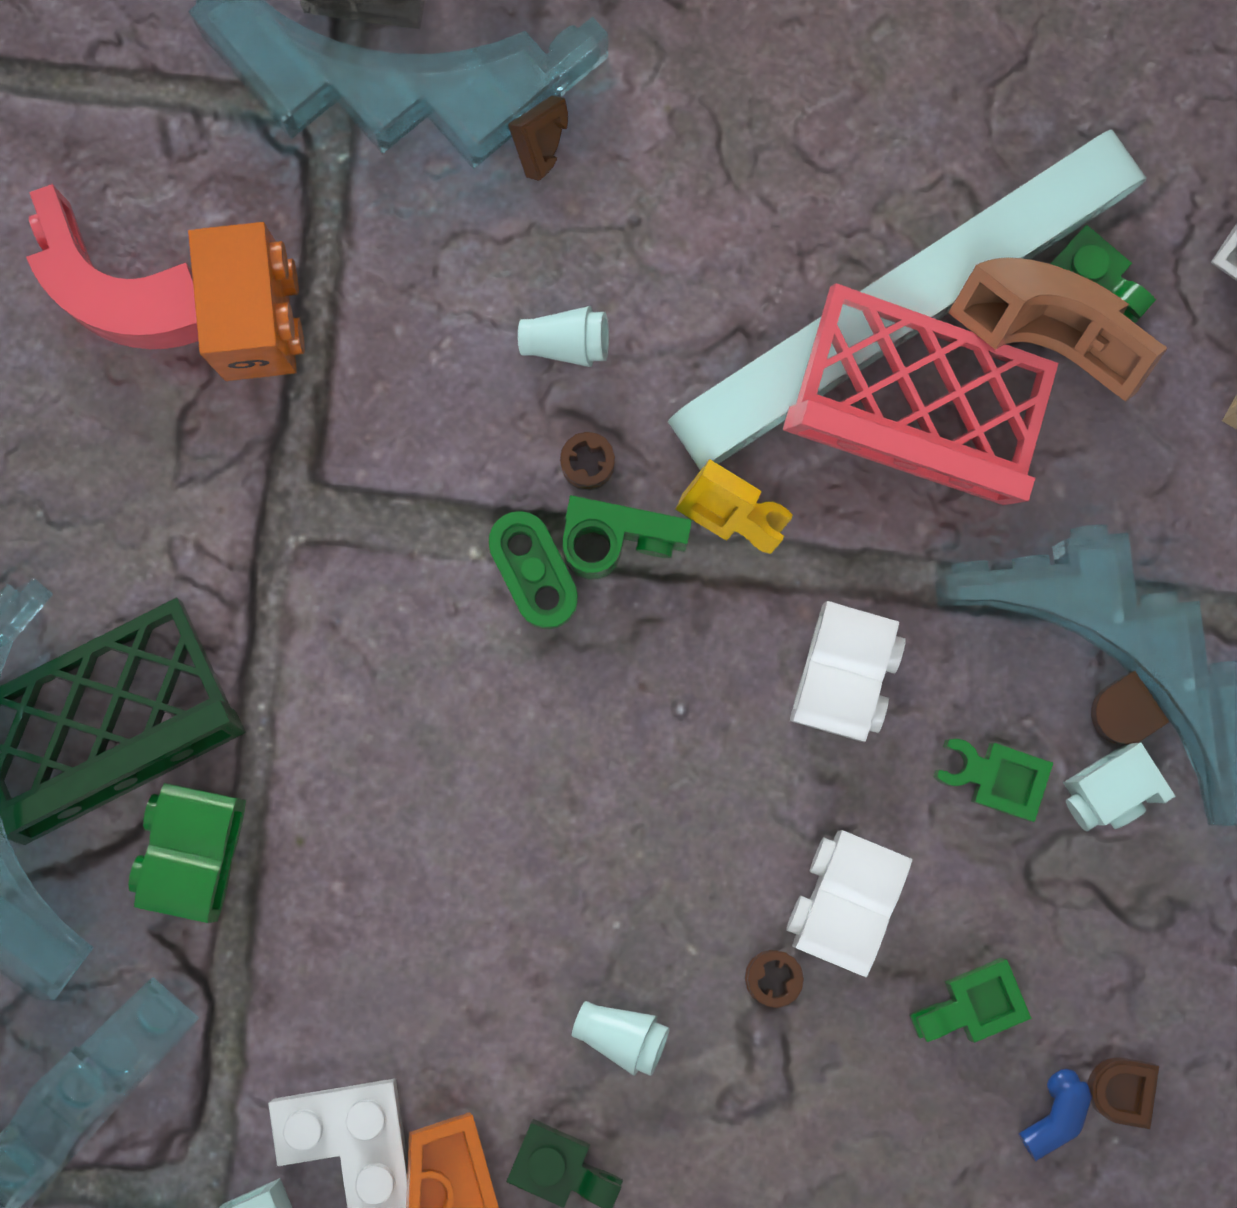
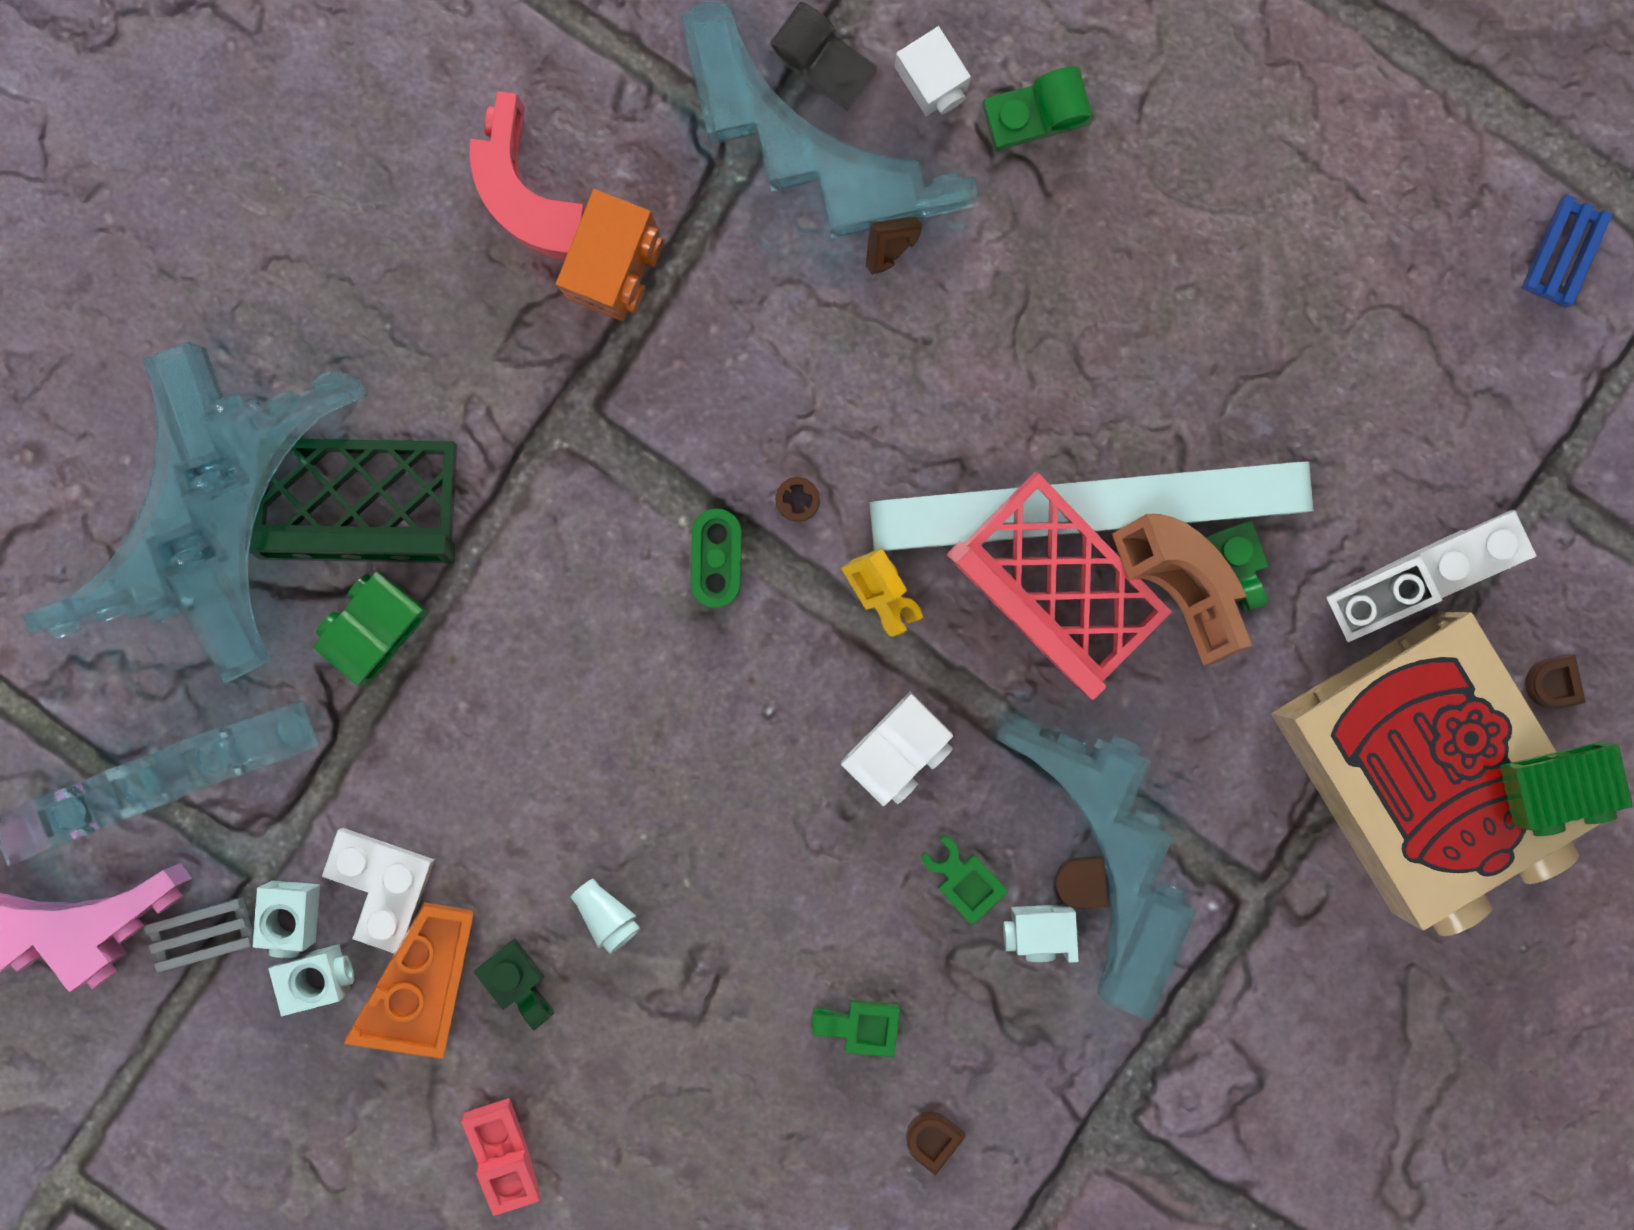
camera: 30 degrees right, 5 degrees up
light aqua cone [518,306,609,367] -> none
green plate [563,495,692,579] -> none
reddish brown bush [744,950,804,1008] -> none
white brick [787,830,913,977] -> none
blue arm [1018,1069,1092,1162] -> none

